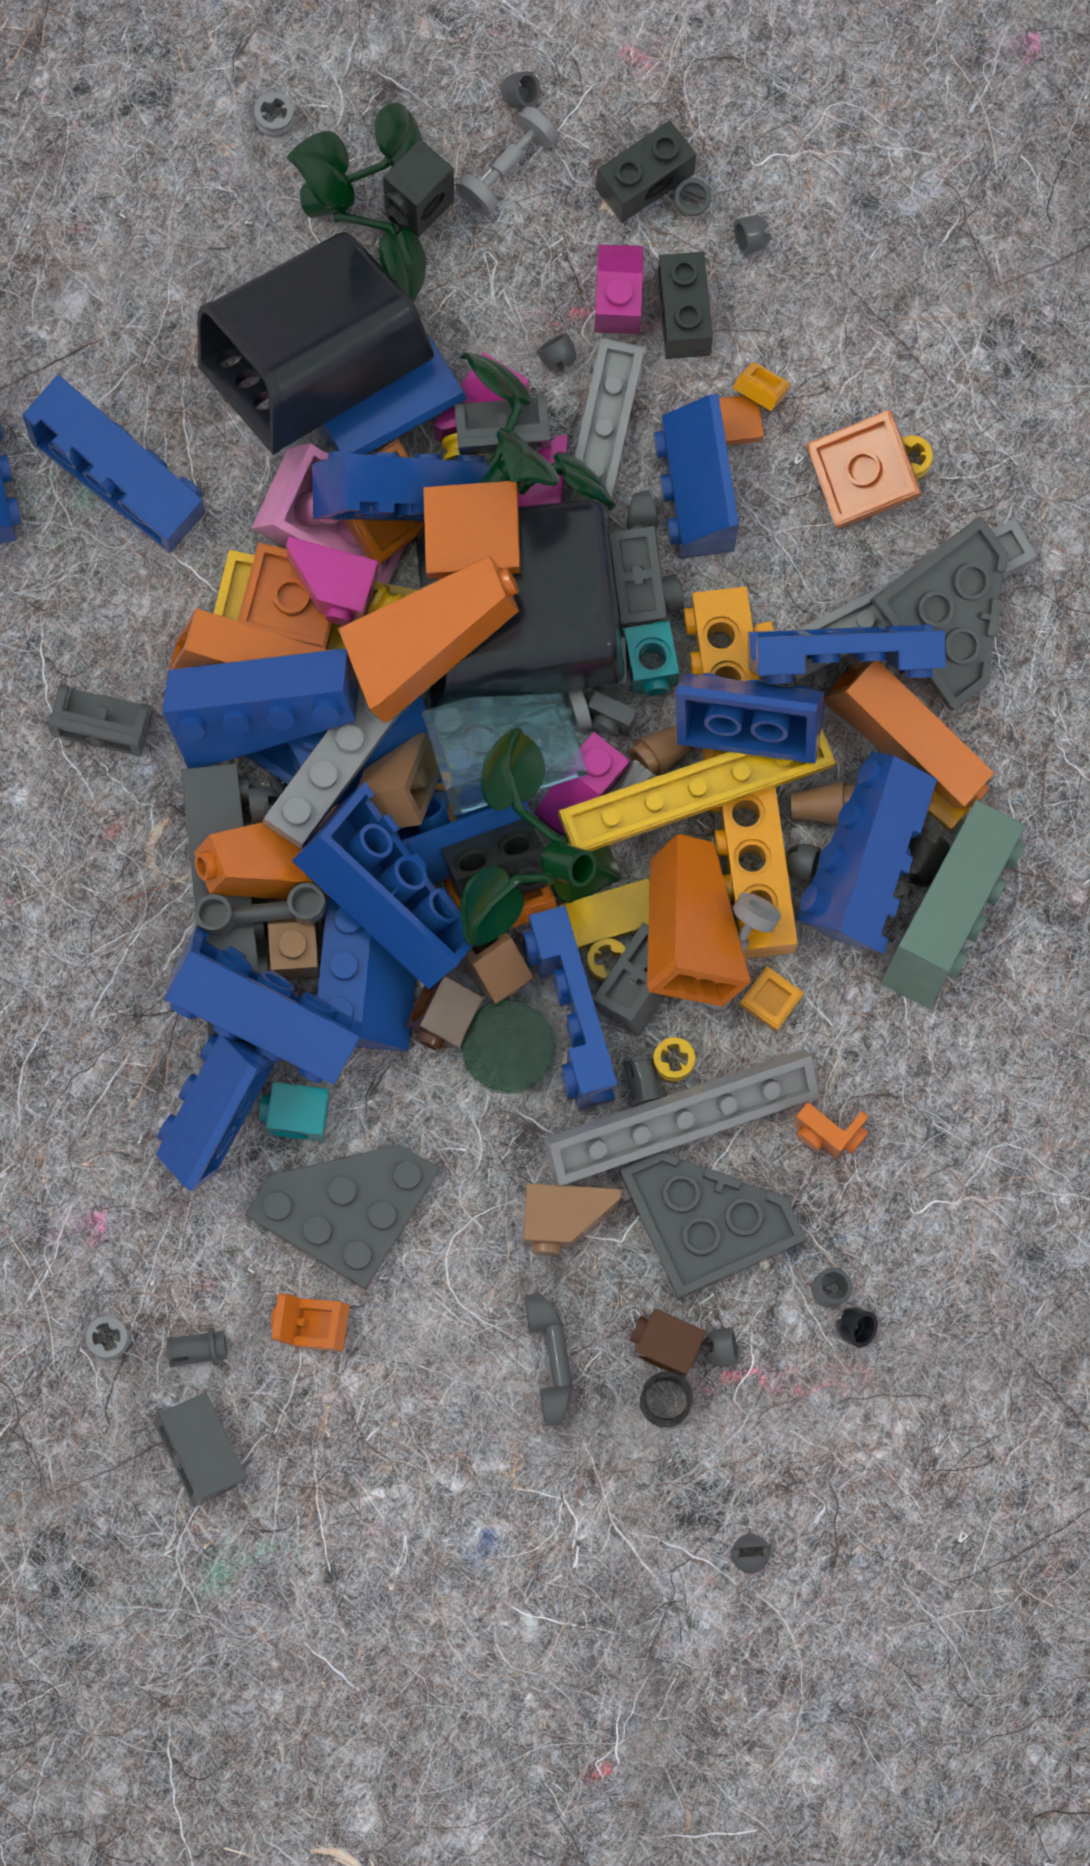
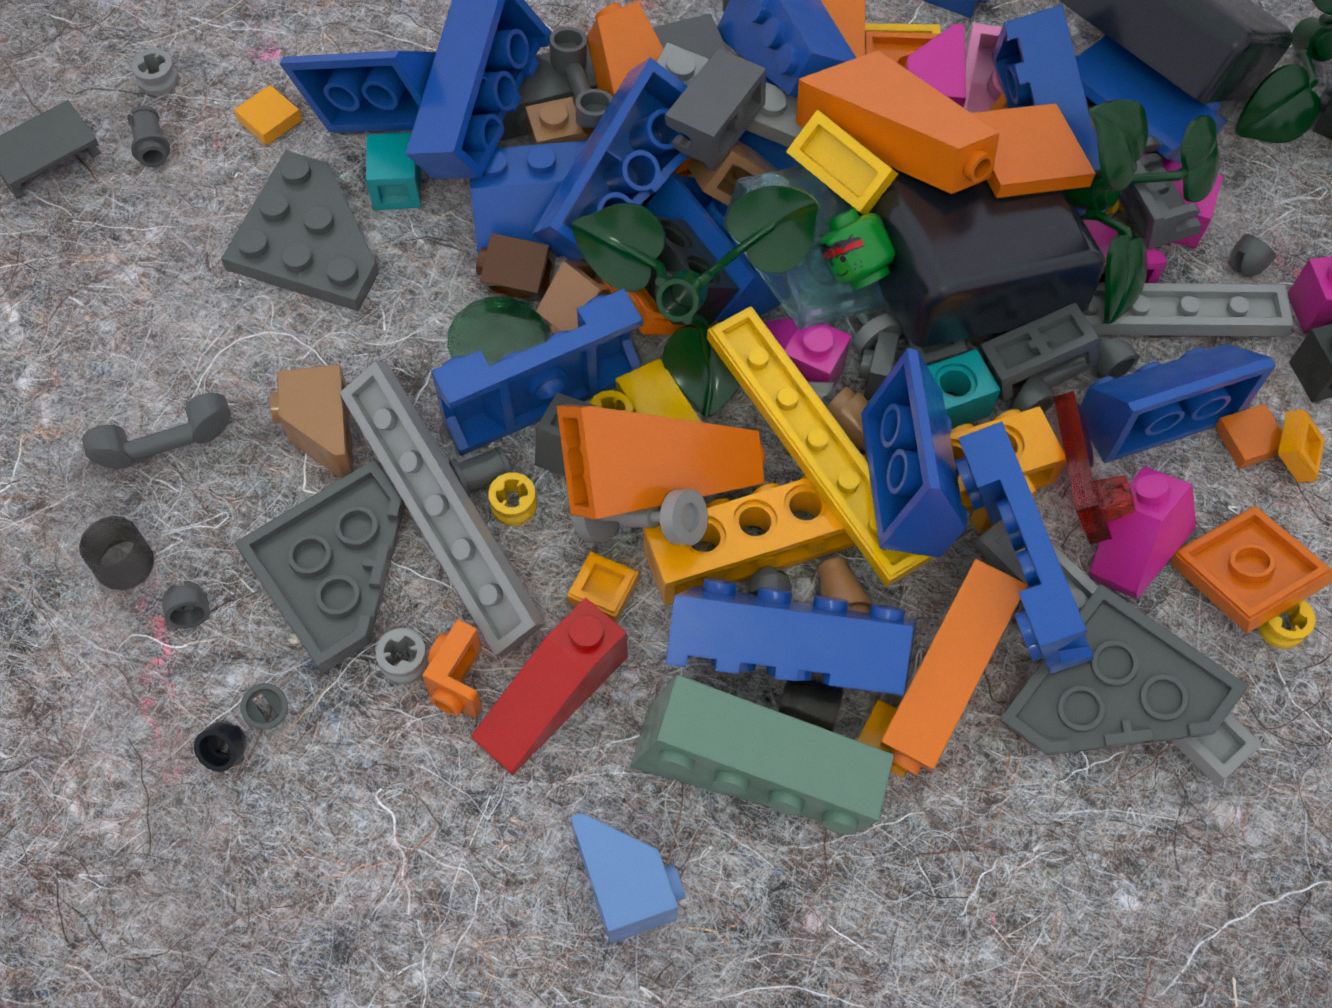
camera: 80 degrees right, 15 degrees down
orange bracket [271,1293,350,1352] -> none
reddish brown brick [630,1308,707,1380] -> none
none -> light orange tile [234,85,303,146]
none -> light grey bush [375,628,429,684]
none -> red slope [471,598,628,776]
none -> medium blue slope [571,813,685,944]
none -> dark grey hinge [665,48,766,171]
none -> yellow tile [786,110,898,214]
none -> green head [818,207,895,290]
none -> clear red hinge [1053,391,1136,544]
none -> dark pink slope [1089,466,1196,600]

